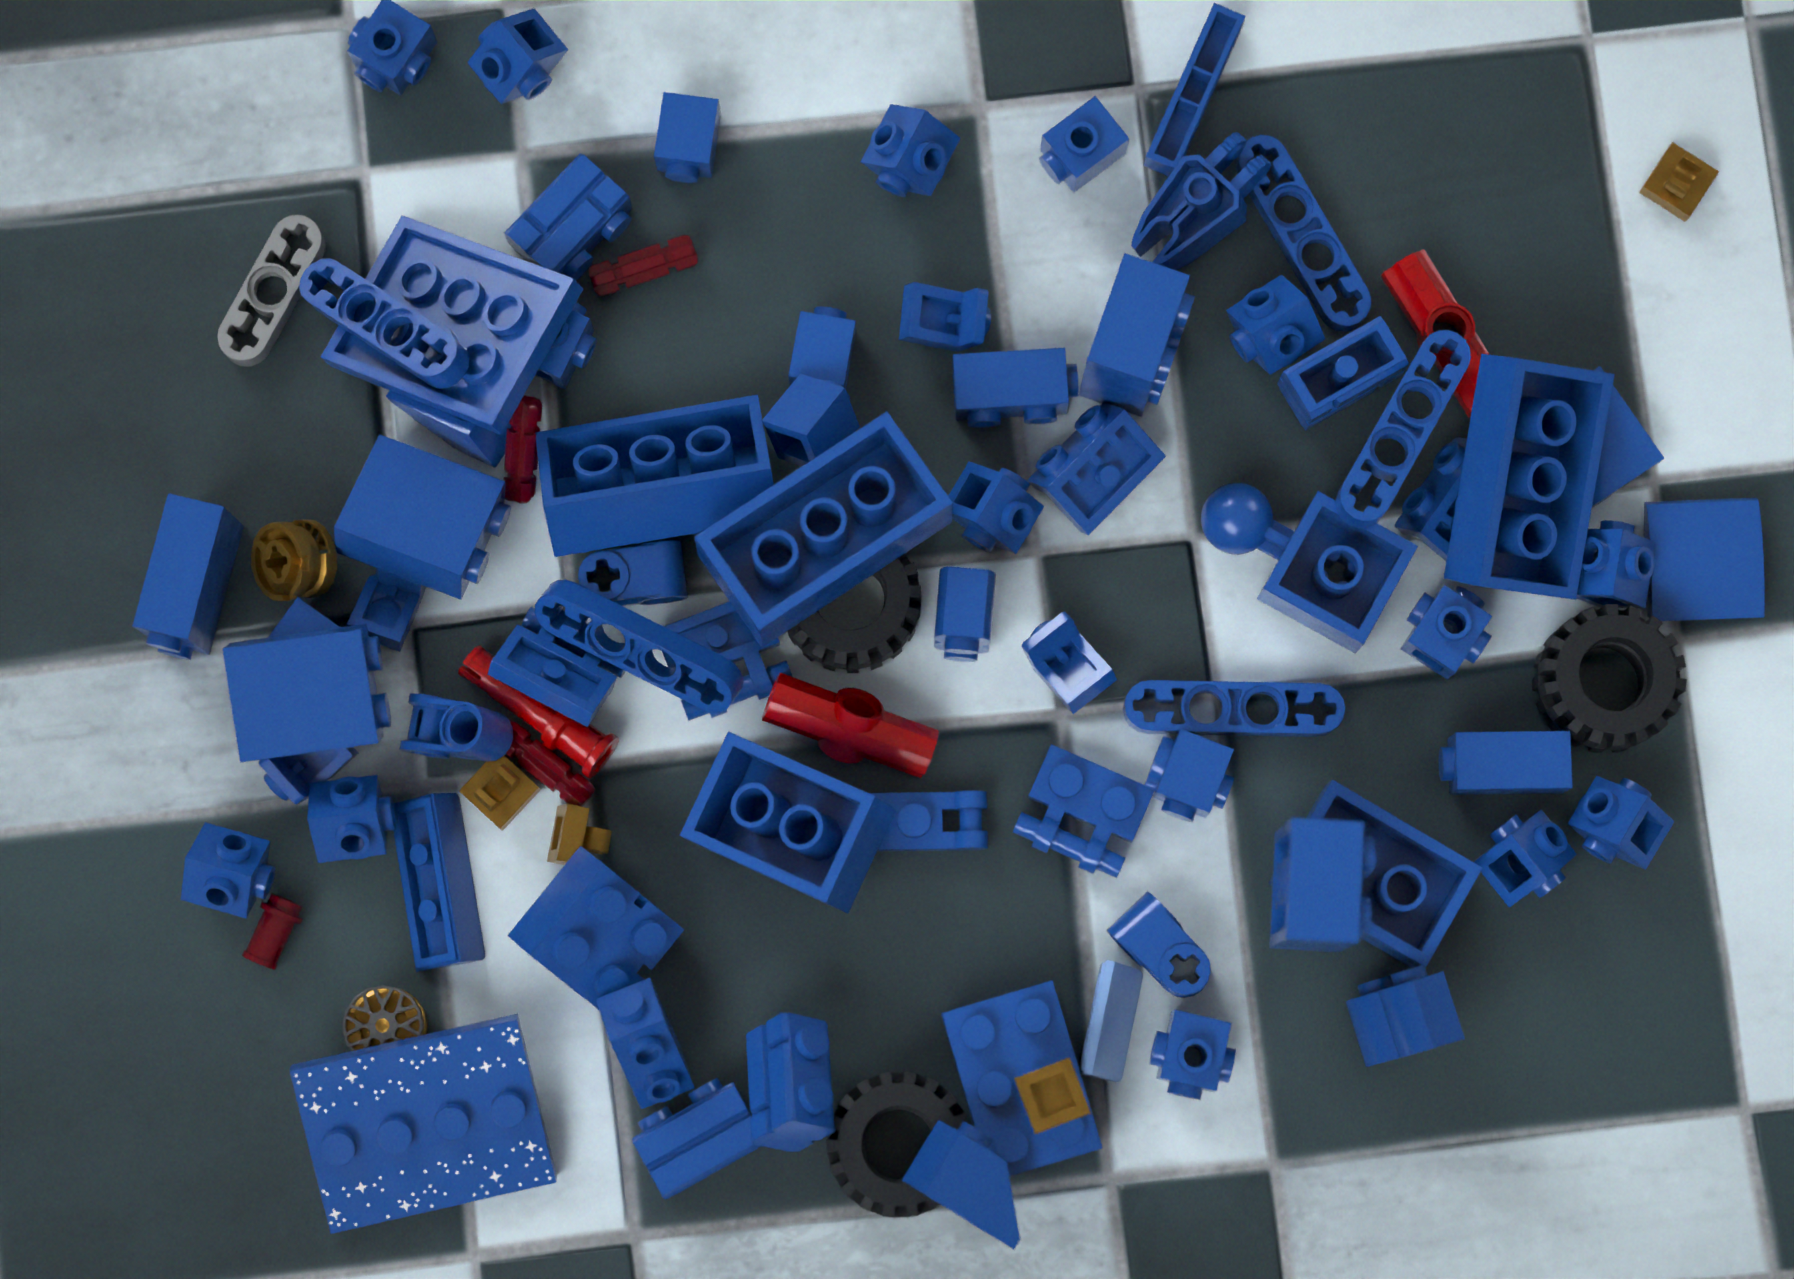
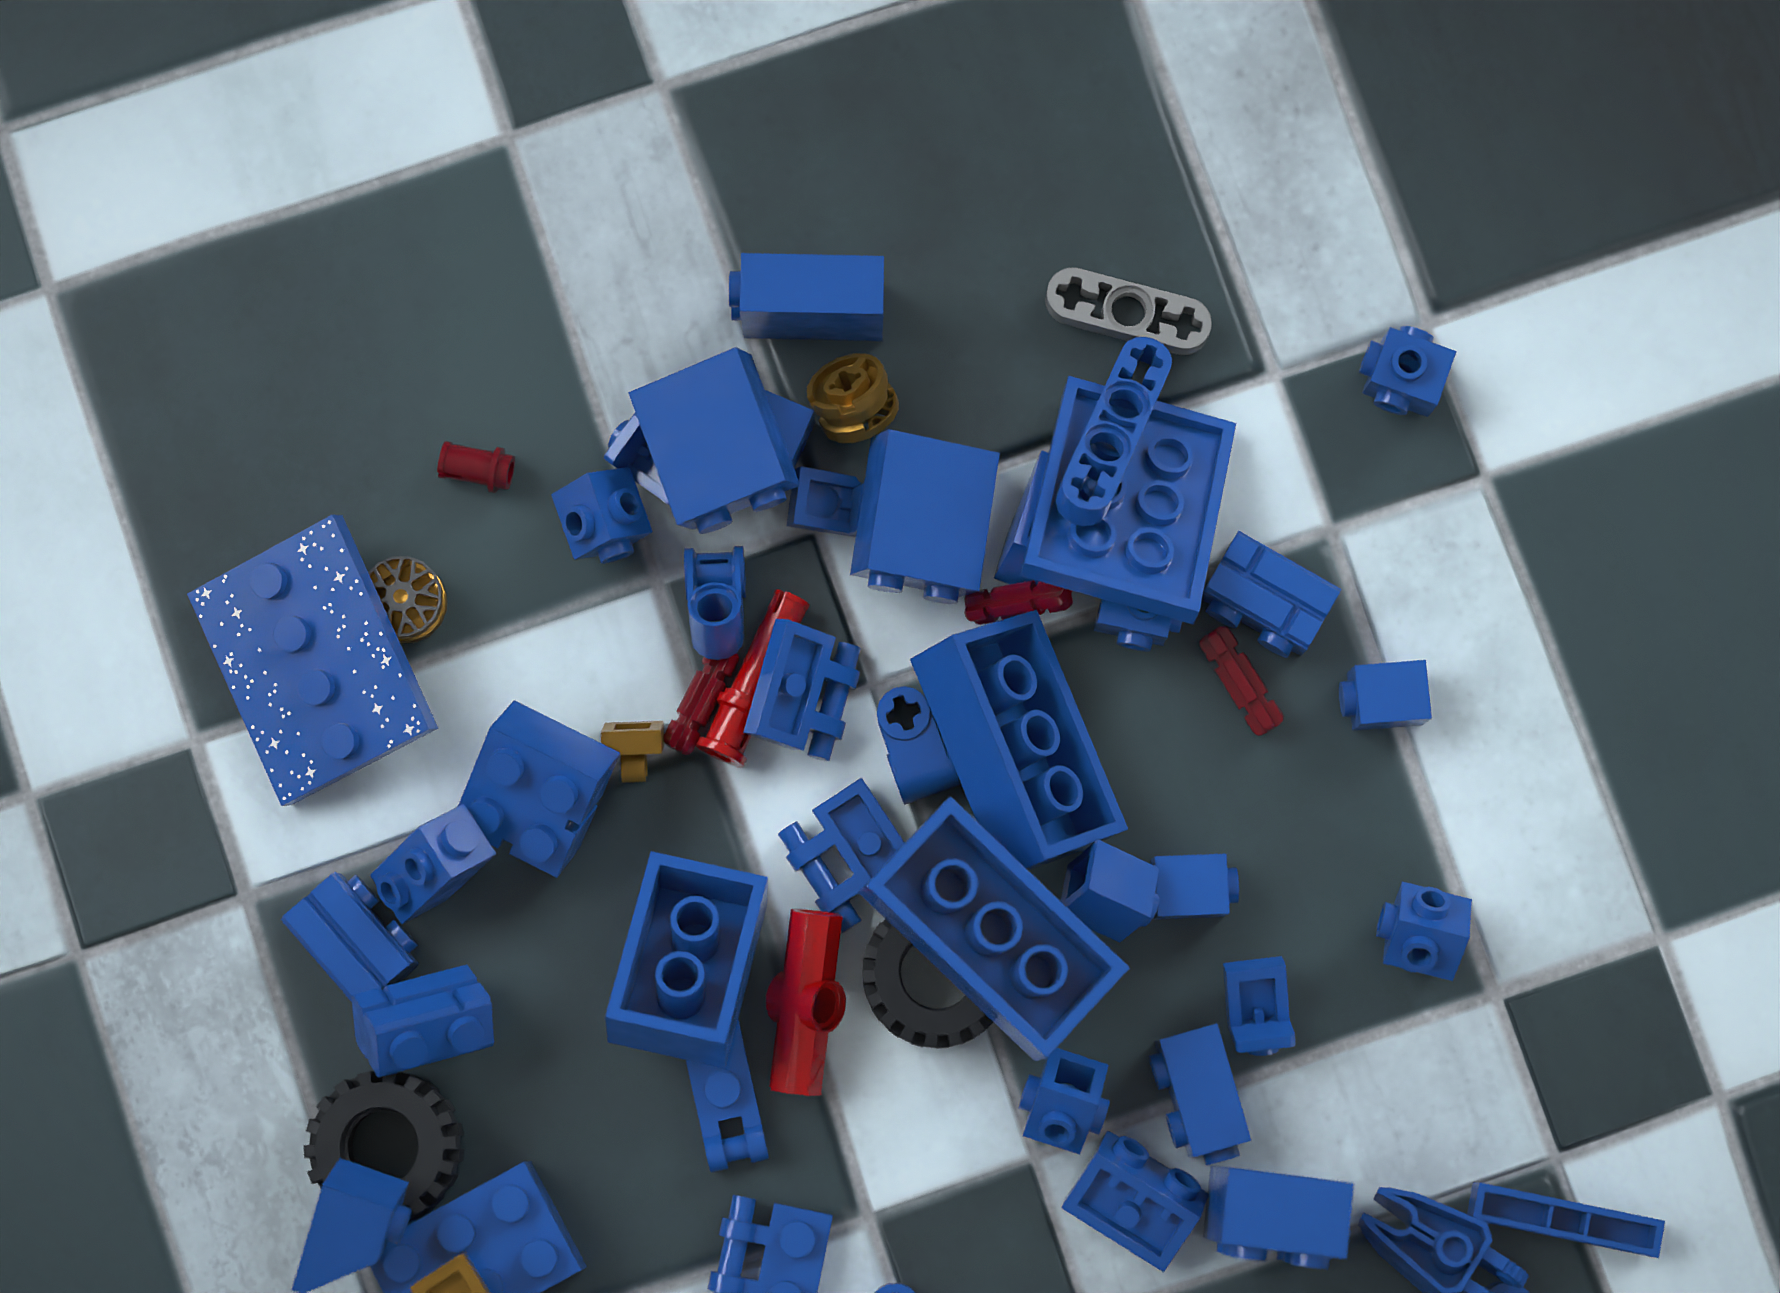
camera: 75 degrees right, 0 degrees up
blue brick [181,822,275,918] -> none
blue slope [393,793,485,972] -> none
pearl gold tile [459,756,541,831] -> none
blue brick [467,8,568,104] -> none
blue beam [535,580,744,713] -> none
blue brick [934,566,996,662] -> none
blue bracket [1022,611,1117,714] -> none
blue brick [1039,96,1130,193] -> none

